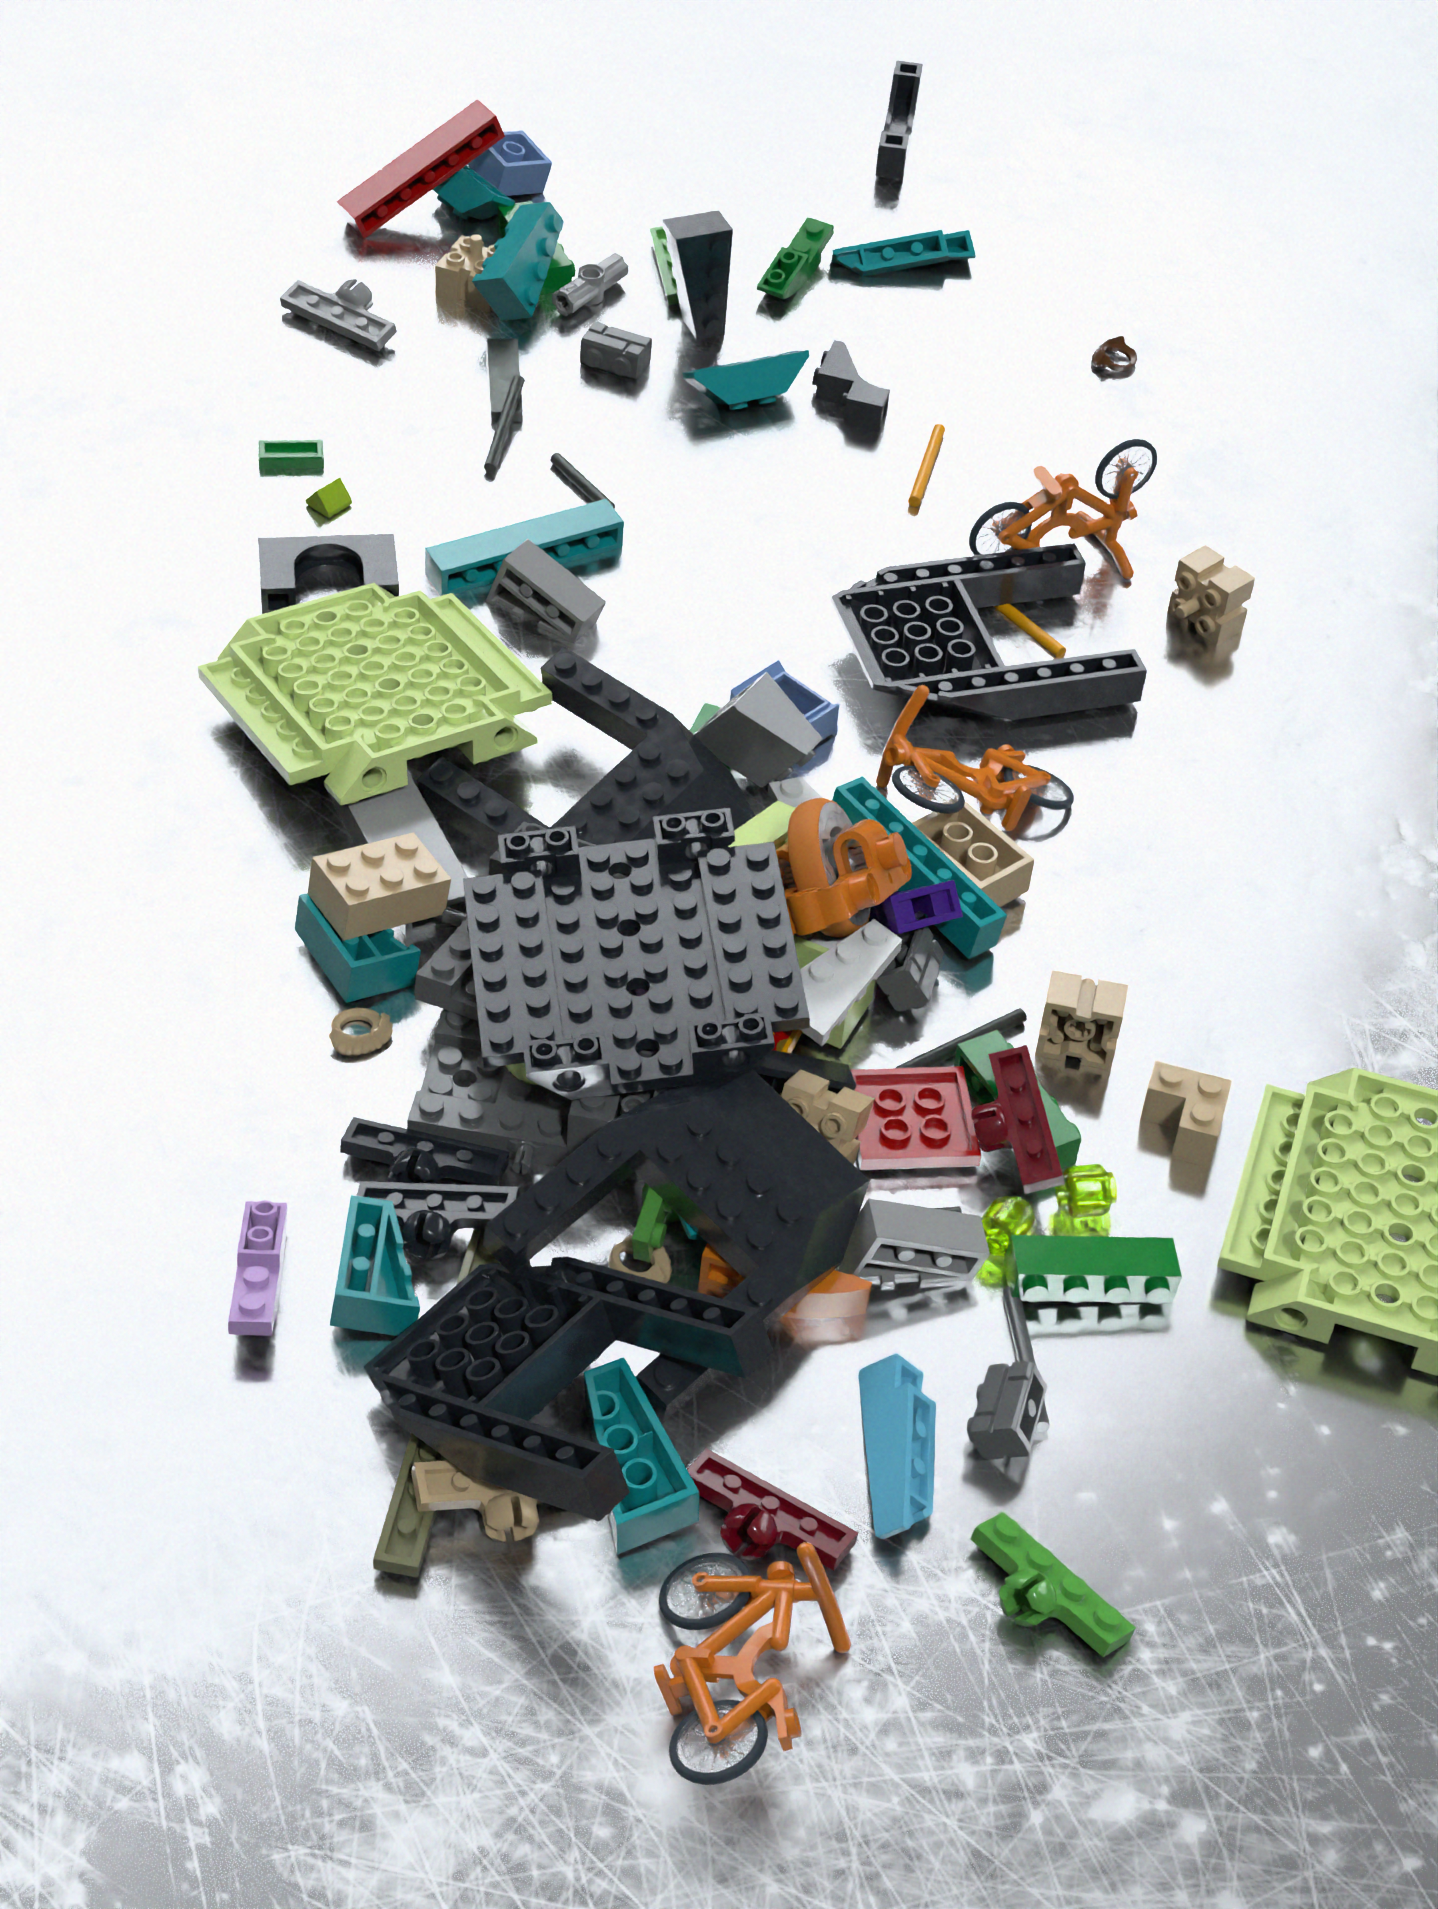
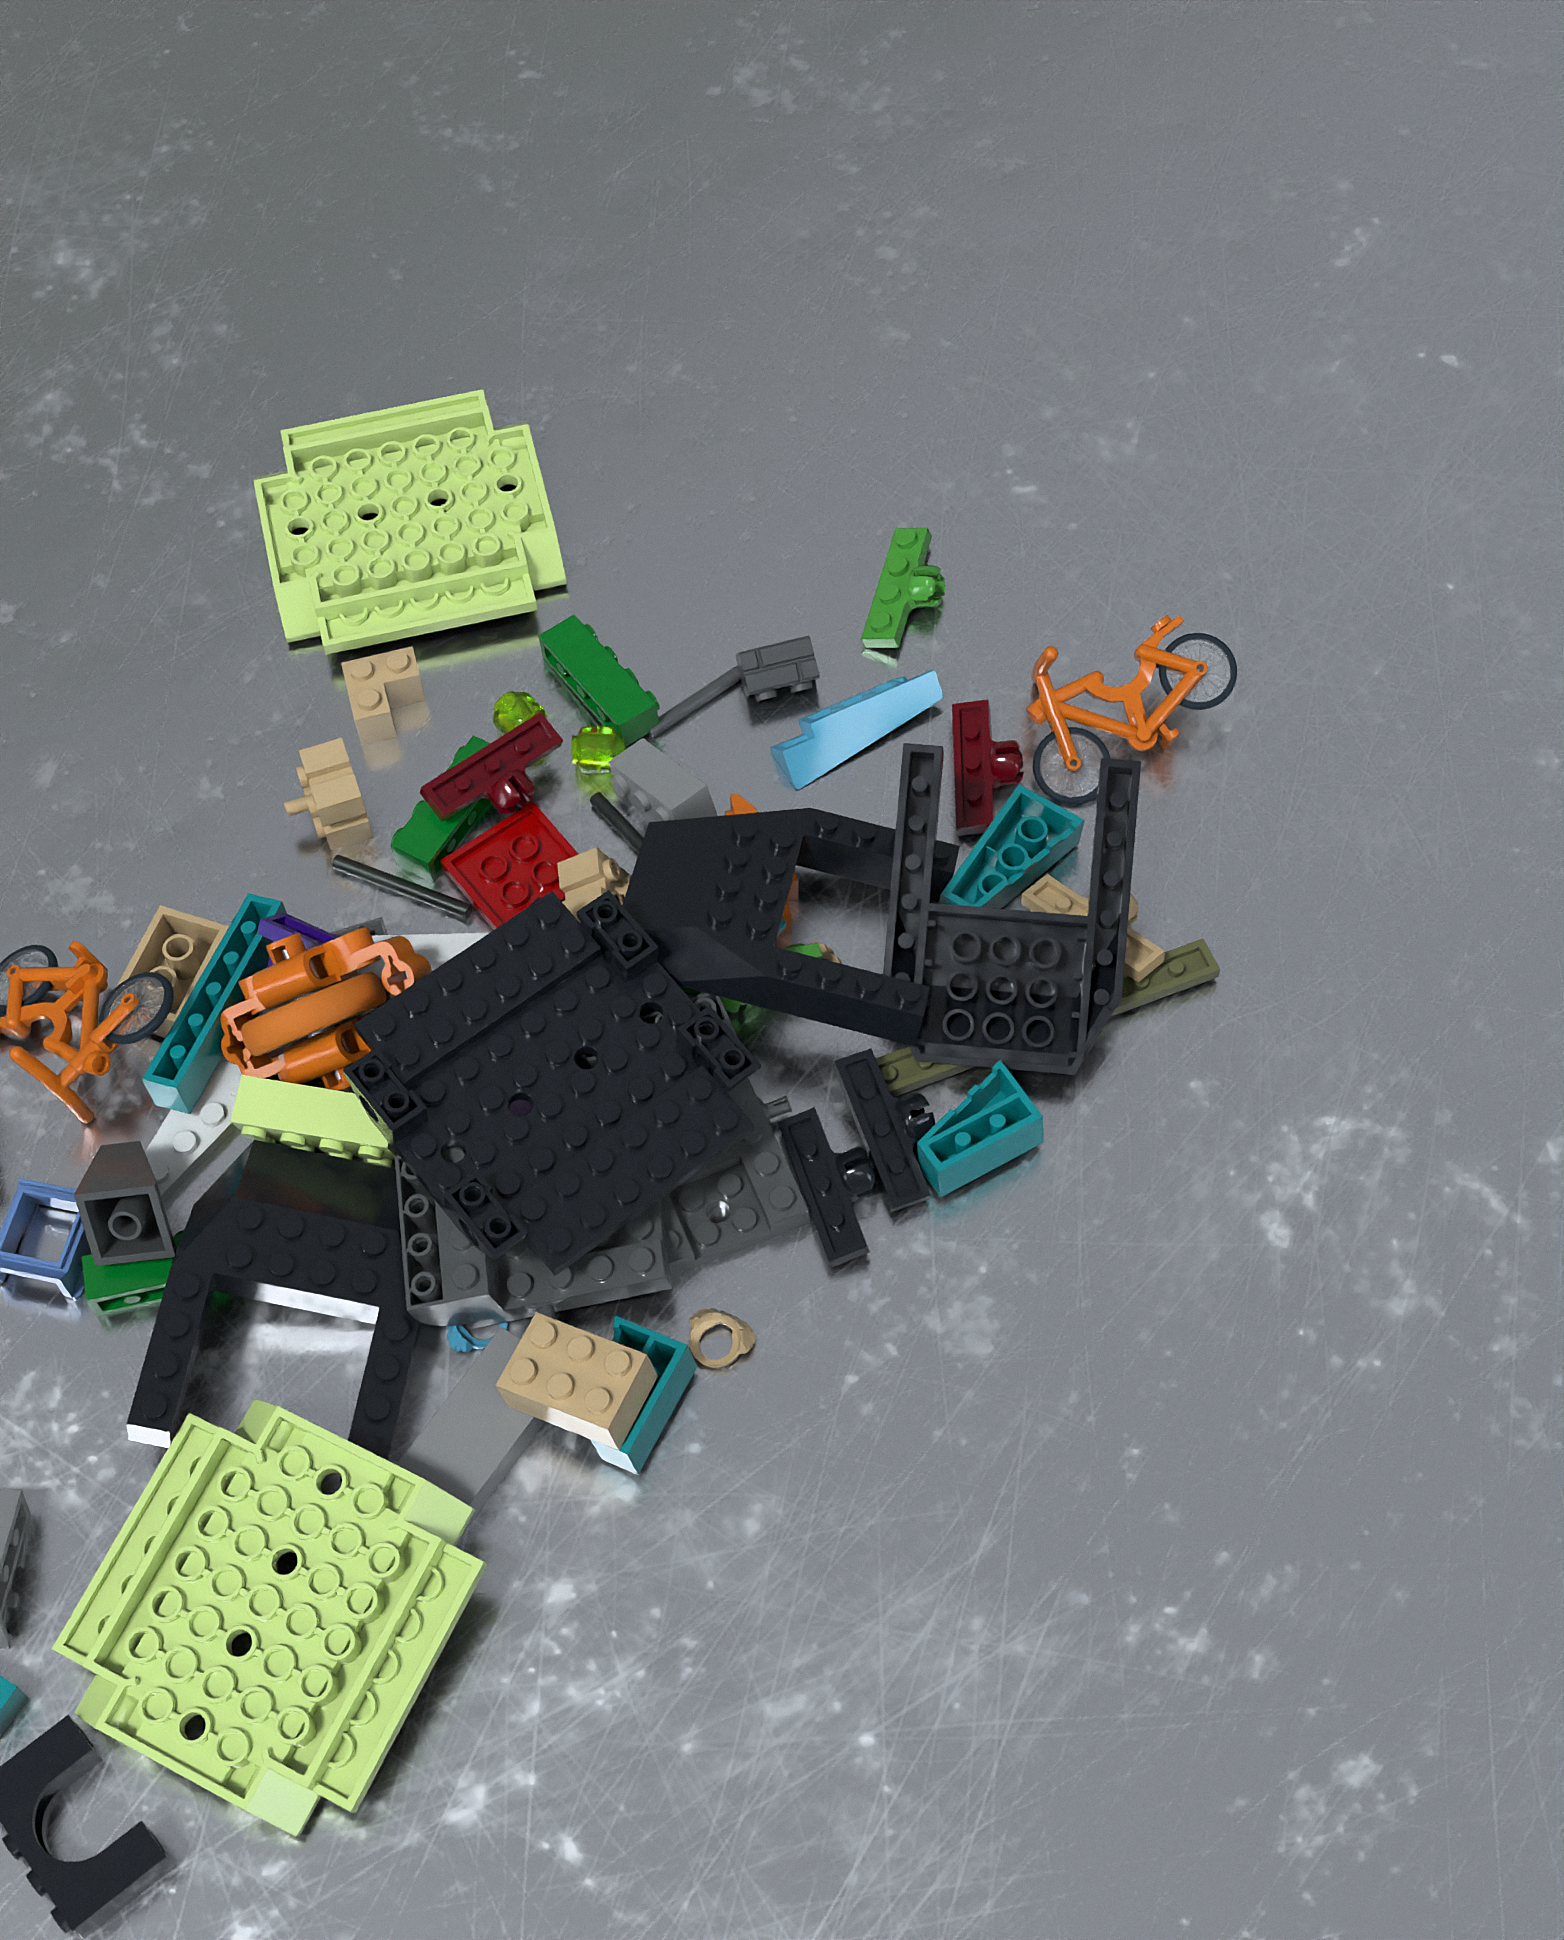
camera: 115 degrees left, 15 degrees up
lavender slope [228,1200,288,1336] -> none

